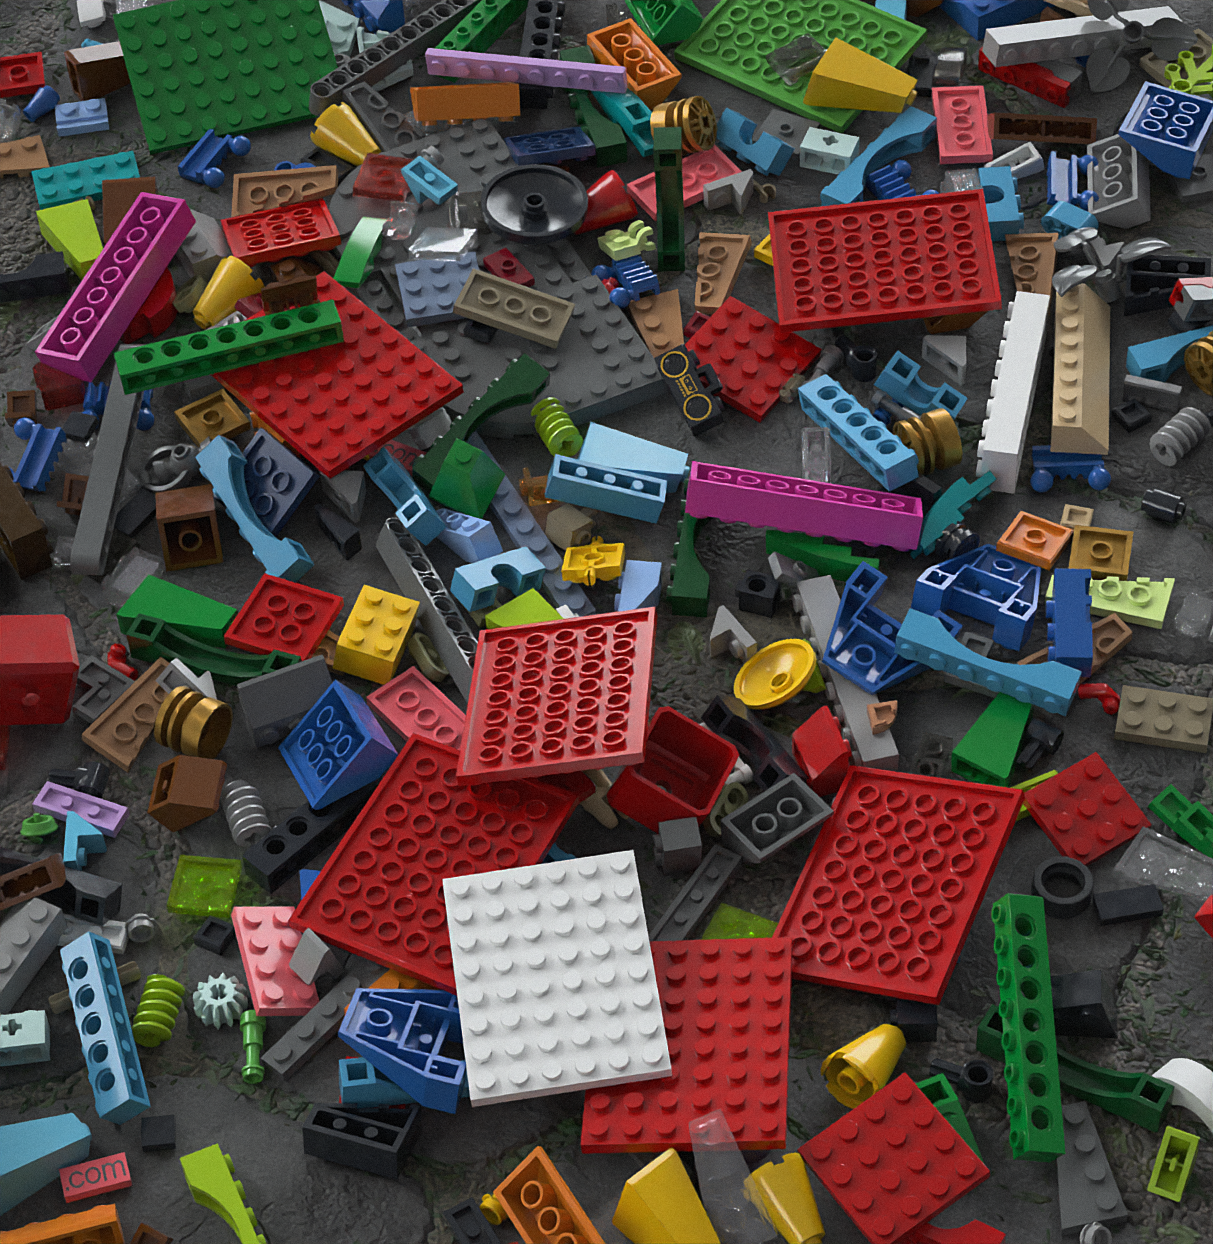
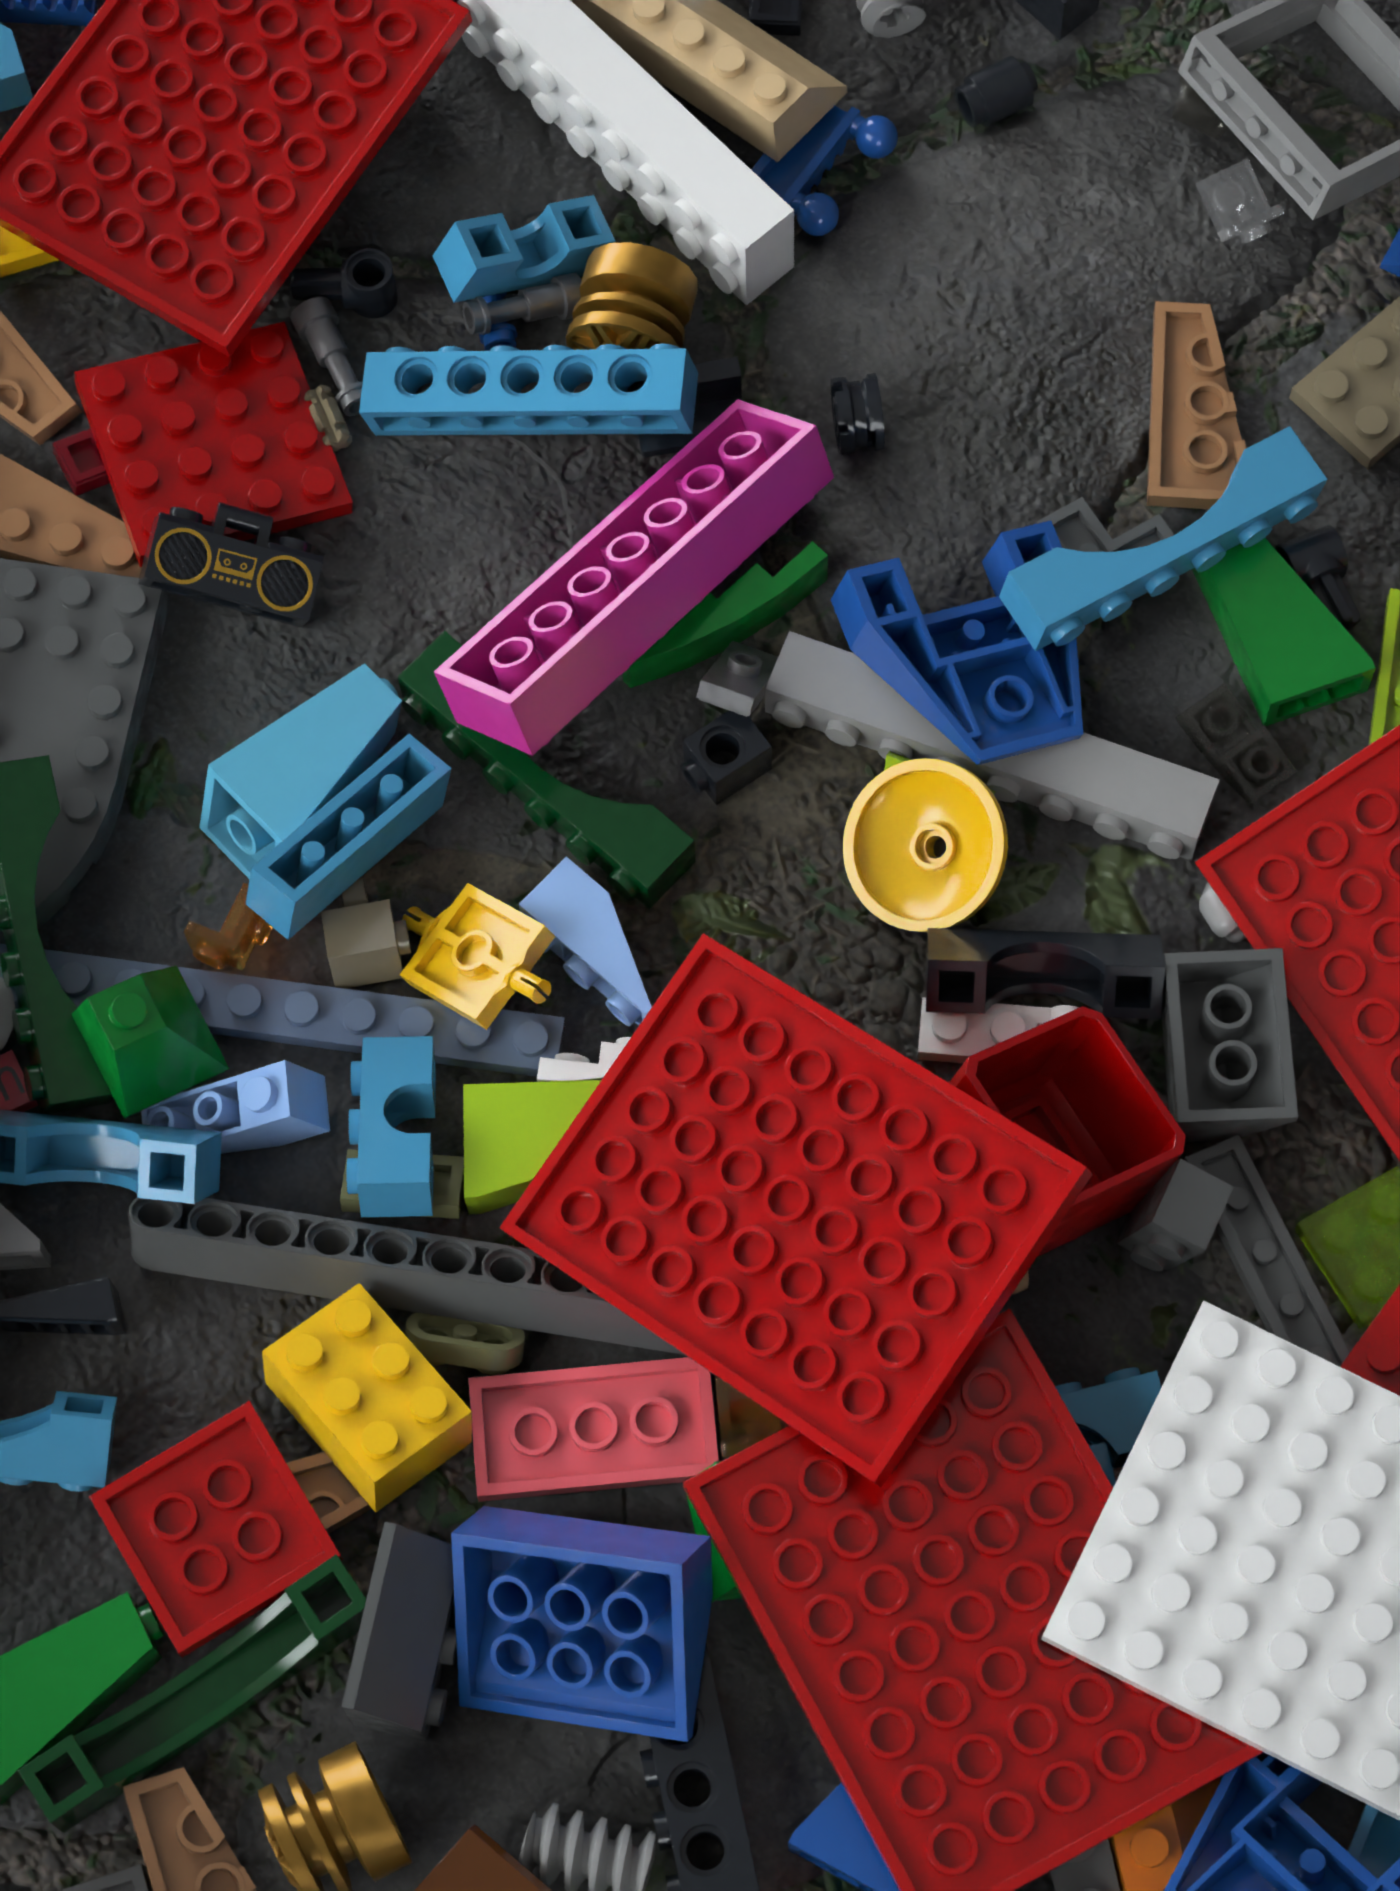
camera: 55 degrees left, 20 degrees up
red arm [107,644,138,681] -> none
light grey slope [155,658,217,699] -> none
lime piece [531,397,583,457] -> none
light grey slope [710,605,757,664] -> none
red slope [792,706,852,797] -> none
clear brick [802,427,831,483] -> none
nougat tile [867,700,897,735] -> none
teal slope [910,470,997,559] -> none
blue wedge [910,544,1041,651] -> none
light grey slope [922,335,966,386] -> none
orange tile [996,511,1074,570] -> none
yellowish green wing [1045,575,1175,629] -> none
blue wedge [1046,569,1093,677] -> none
tan tile [1060,504,1094,534] -> none
pearl gold plate [1069,525,1133,581] -> none
red arm [1078,683,1121,714] -> none

